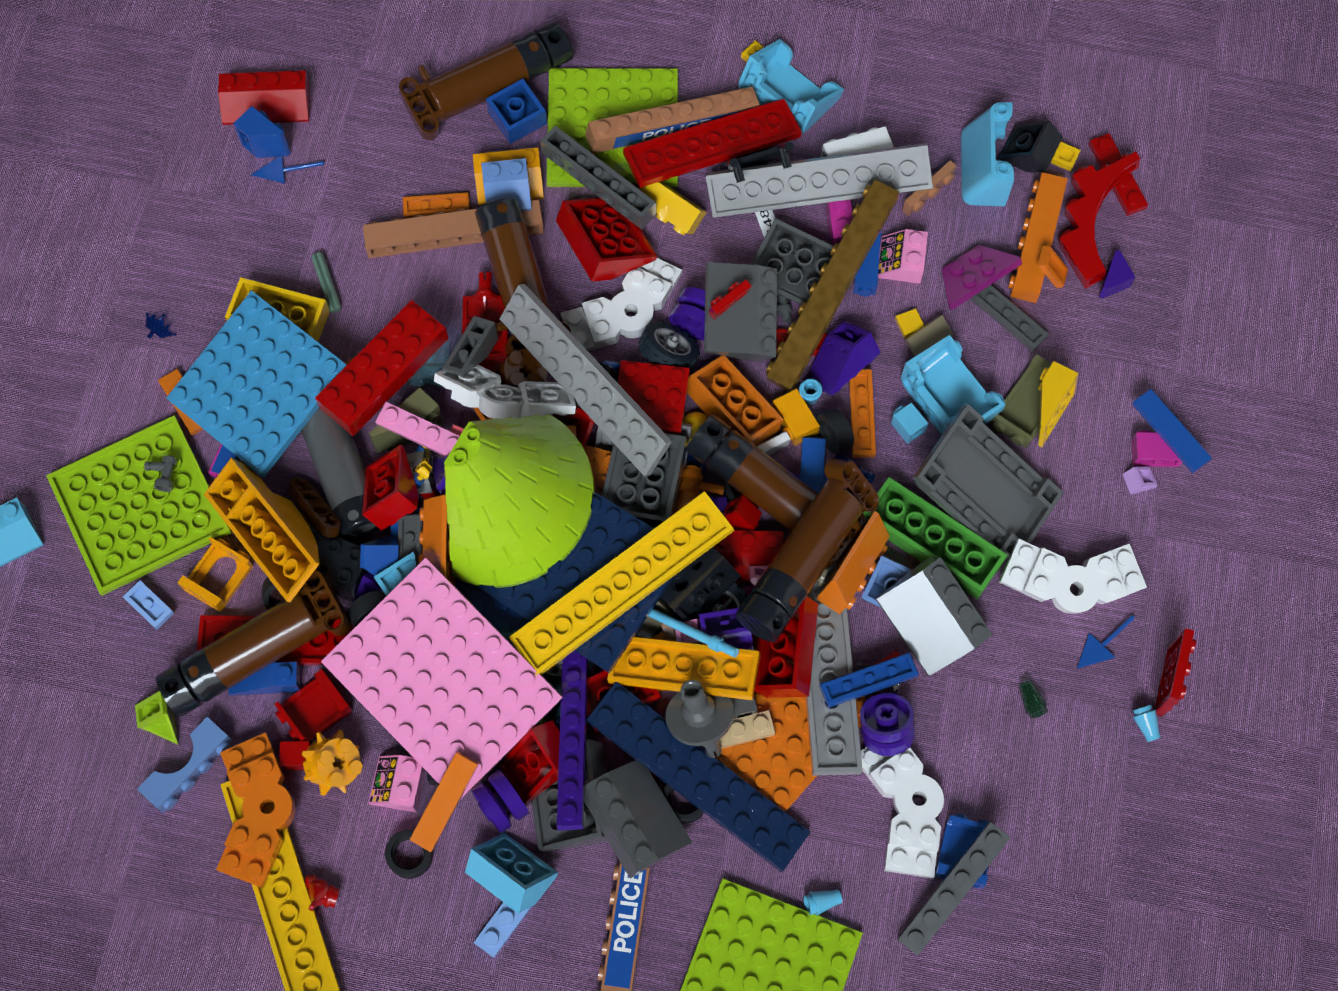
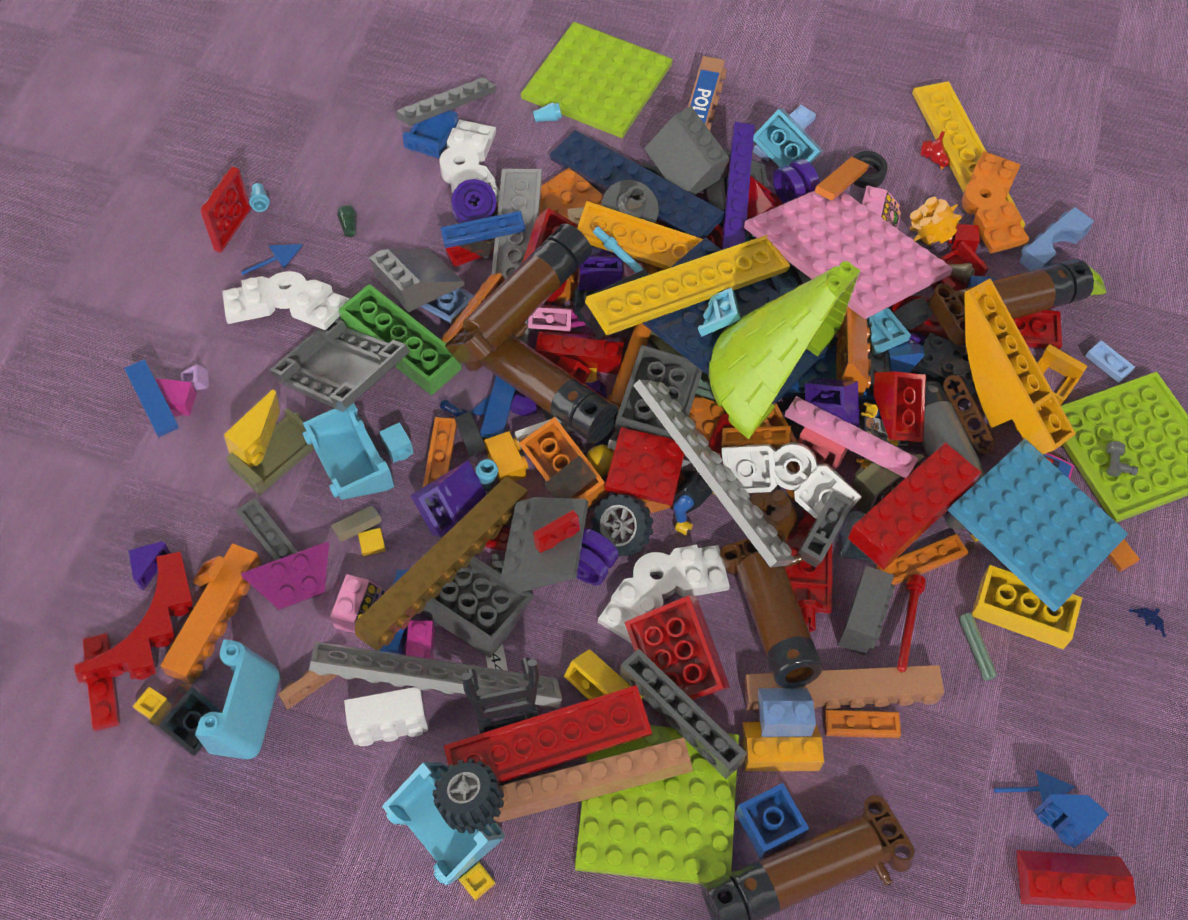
camera: 175 degrees left, 10 degrees down
none -> black wheel [433,759,504,834]
none -> clear smoke slope [544,456,596,498]
none -> medium azure wing [698,288,741,336]
none -> dark grey brick [838,566,895,656]
none -> red piece [897,574,926,673]
none -> dark tan cone [949,263,975,284]

